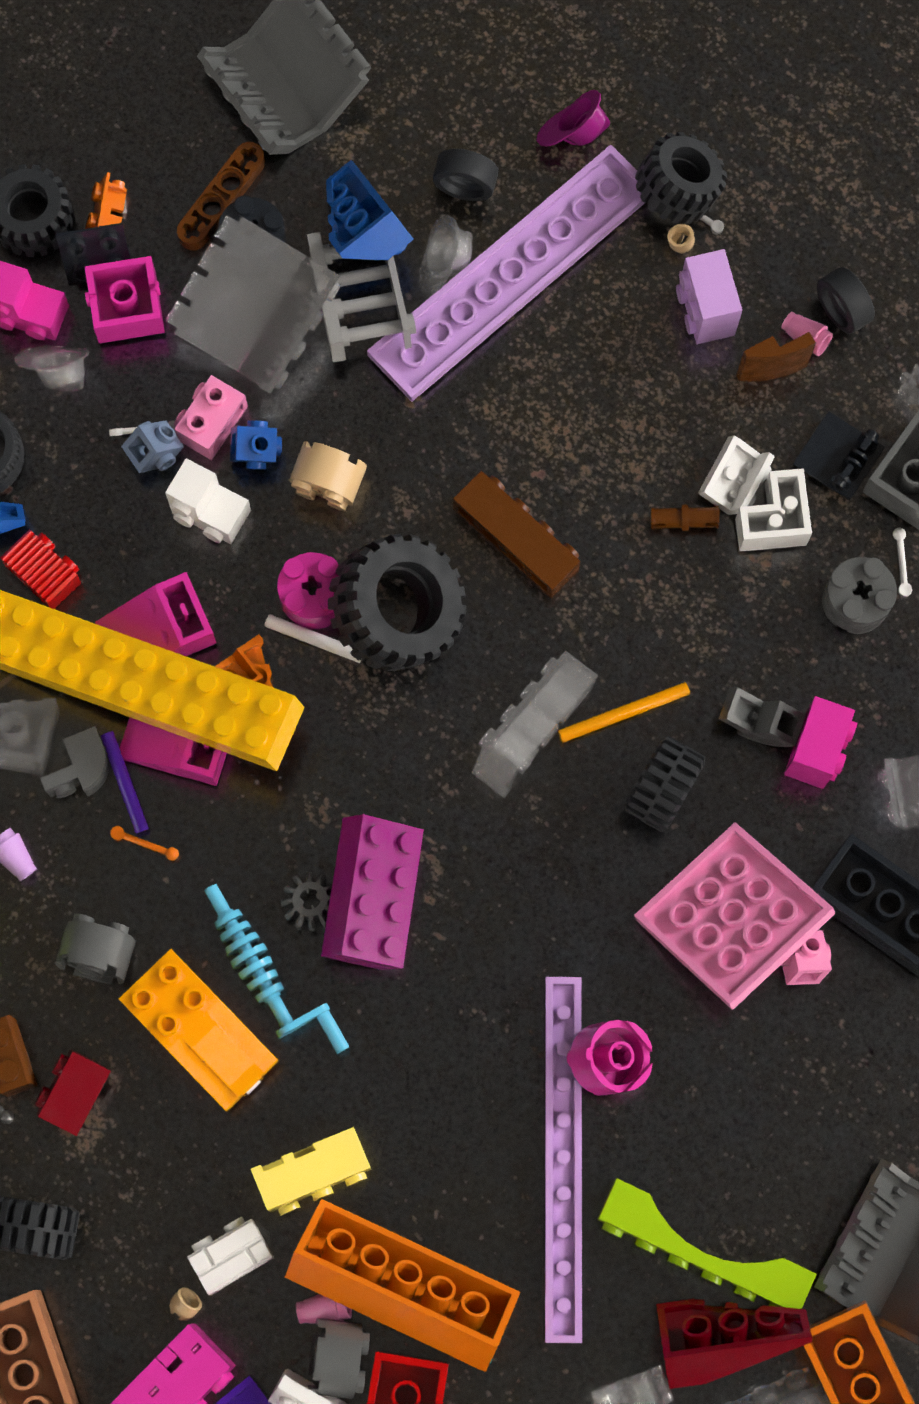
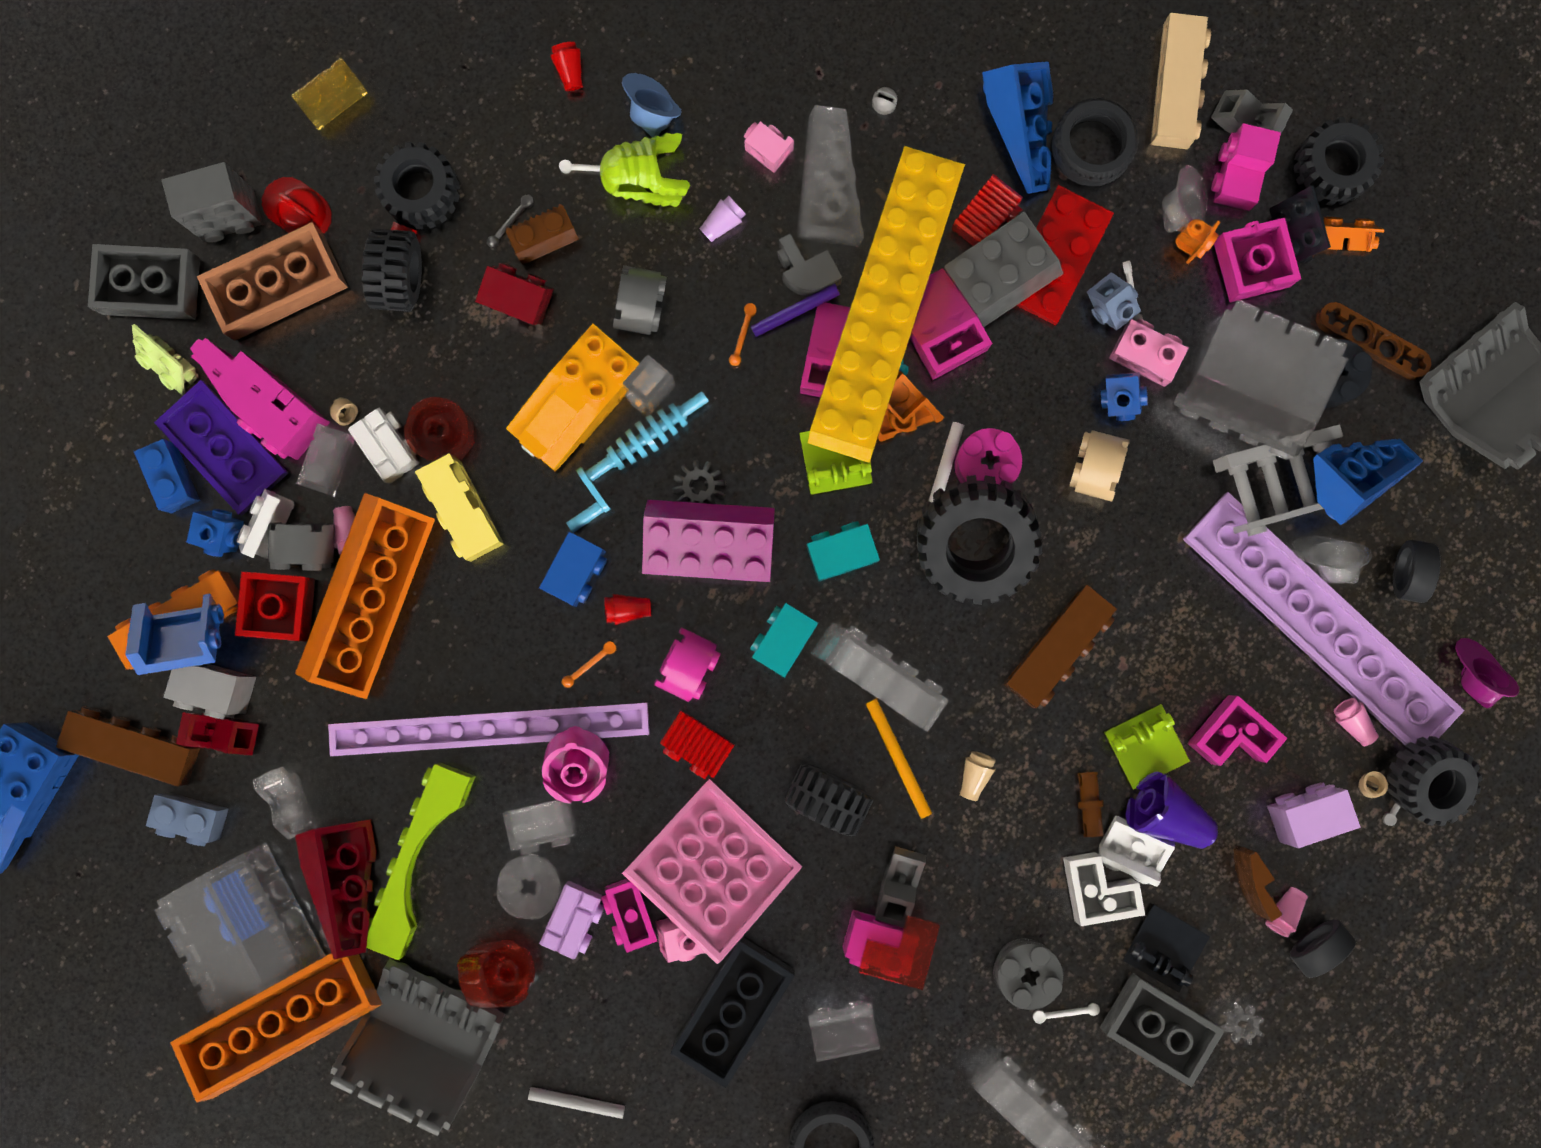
camera: 90 degrees right, 10 degrees up
white brick [165,458,251,544] -> none
none -> clear brick [296,423,355,497]
none -> clear red brick [404,397,475,463]
none -> clear red brick [457,940,535,1008]
none -> clear plate [497,854,562,920]
none -> clear brick [503,799,577,855]
none -> blue brick [539,532,607,607]
none -> lavender brick [539,881,605,959]
none -> orange hinge [561,641,616,688]
none -> dark pink brick [601,879,657,953]
none -> red cone [604,594,651,625]
none -> clear brick [622,355,676,414]
none -> dark pink brick [654,628,721,702]
none -> red brick [660,710,735,779]
none -> teal brick [750,603,818,678]
none -> lime hinge [799,431,873,495]
none -> teal brick [807,521,880,582]
none -> clear red plate [858,915,940,990]
none -> dark grey brick [944,212,1063,327]
none -> tan cone [960,751,996,801]
none -> red plate [1016,185,1114,325]
none -> lime hinge [1104,704,1190,790]
none -> dark purple cone [1126,771,1218,849]
none -> orange hinge [1175,219,1220,264]
none -> dark pink brick [1187,695,1287,766]
none -> bright pink cone [1334,698,1379,746]

